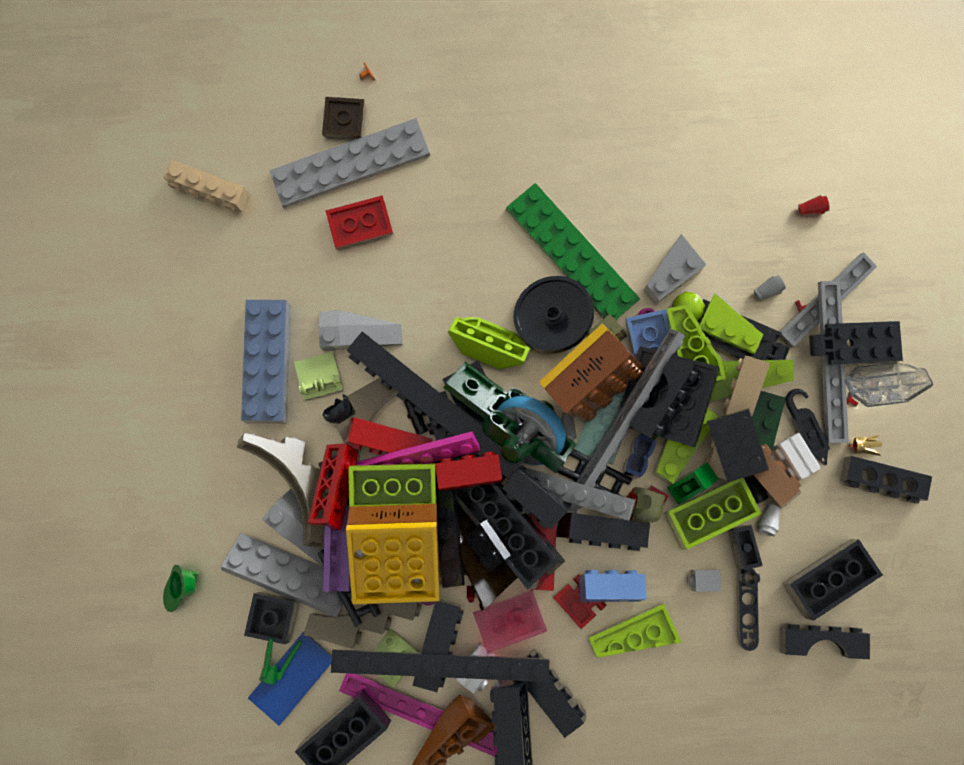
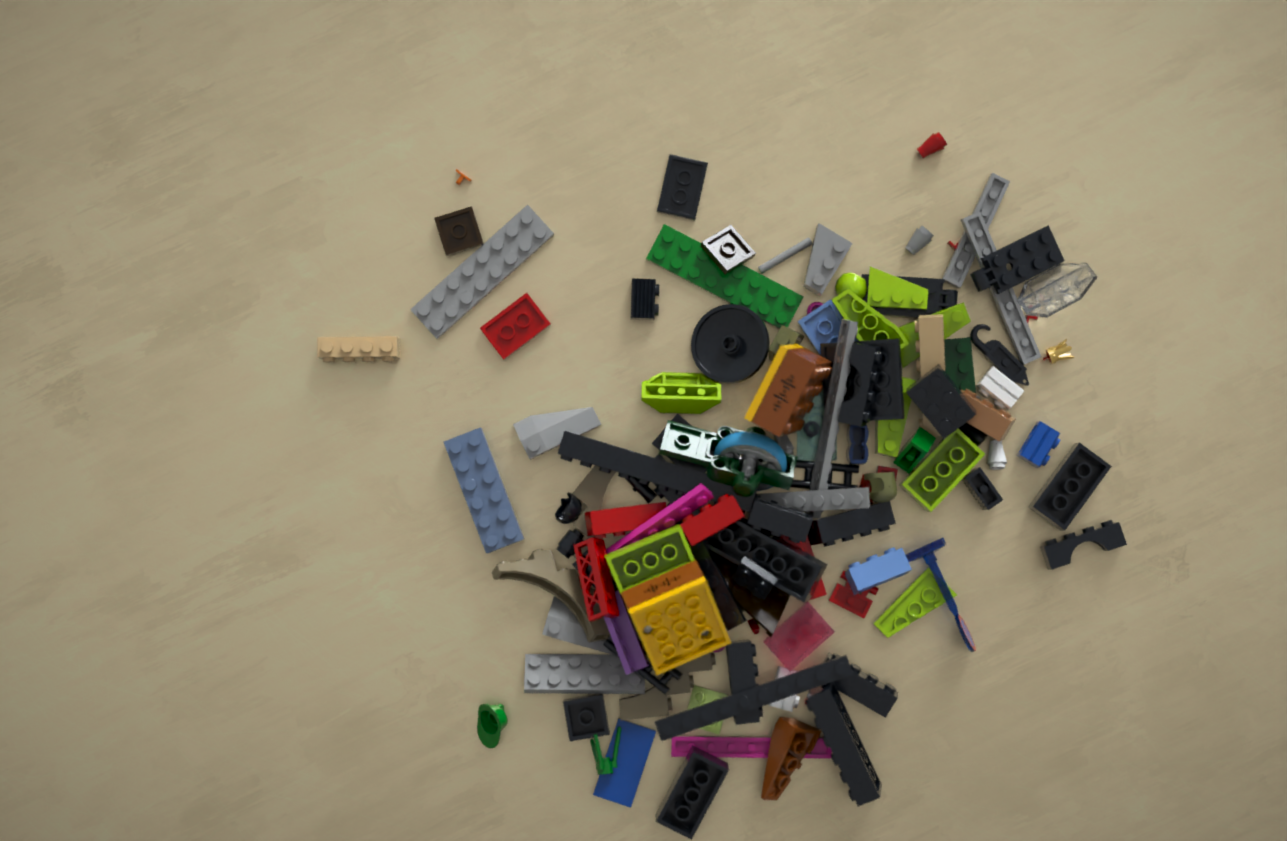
camera: 25 degrees left, 5 degrees up
yellowish green hinge [294,352,343,400] -> none
light grey brick [688,570,721,592] -> none
black beam [736,569,760,651] -> none
black brick [840,456,932,504] -> none
none -> black brick [557,529,584,559]
none -> black brick [631,278,659,320]
none -> black tile [657,154,708,221]
none -> plate [700,225,756,275]
none -> light grey bar [758,237,812,274]
none -> black pin [803,421,820,437]
none -> clear blue piece [906,538,976,653]
none -> blue brick [1017,421,1060,468]

